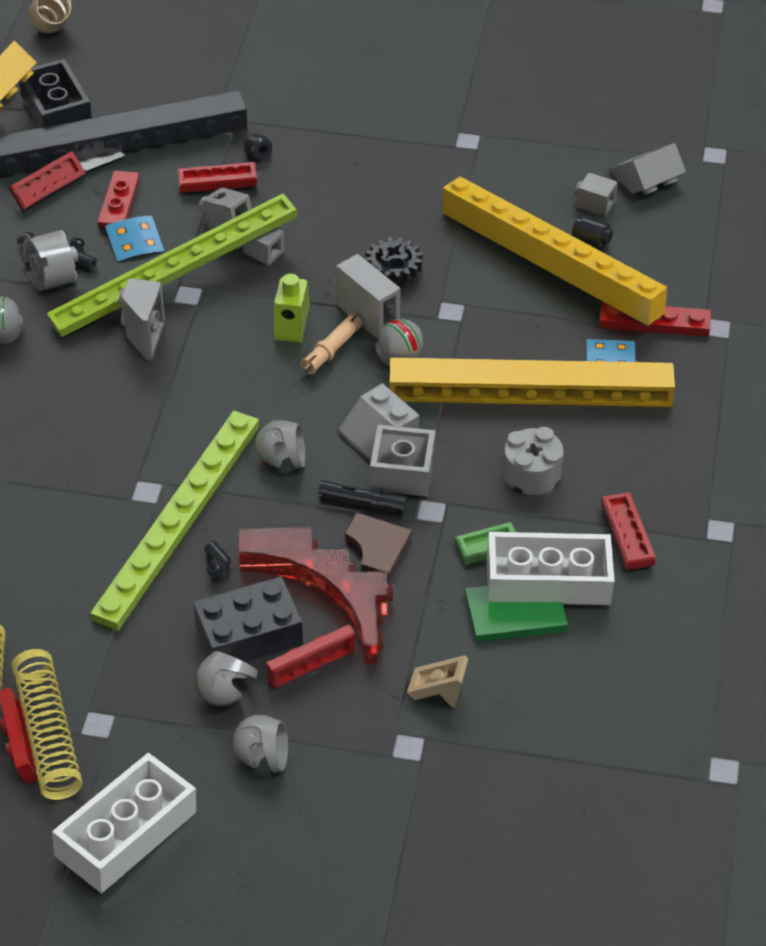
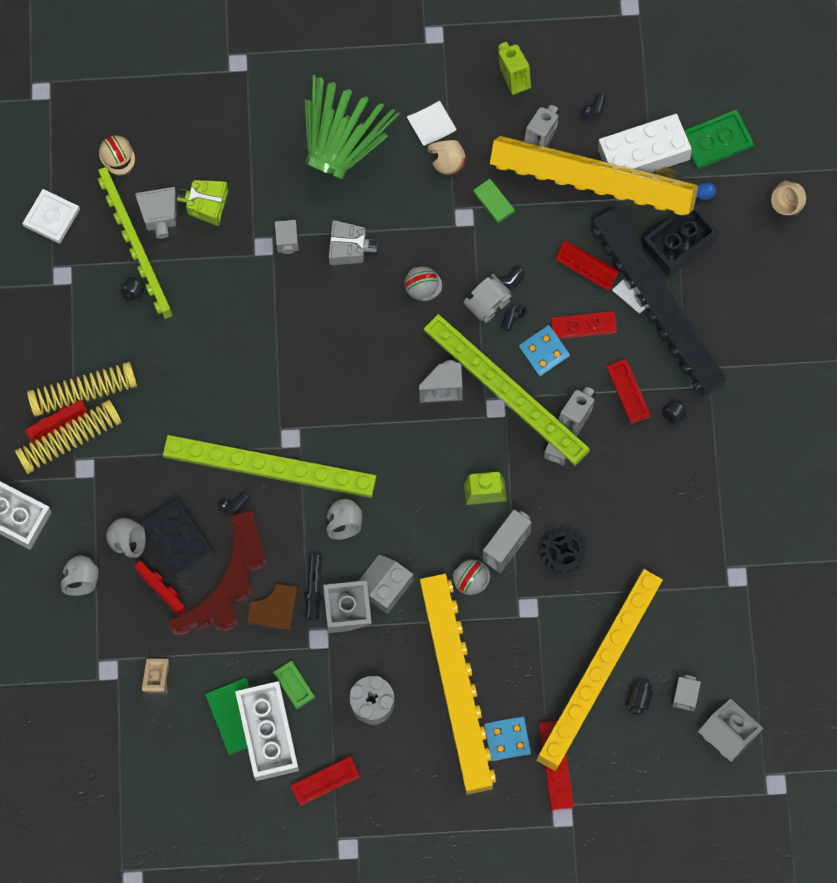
camera: 80 degrees right, 25 degrees up
light nougat pin [301,313,363,374] -> none

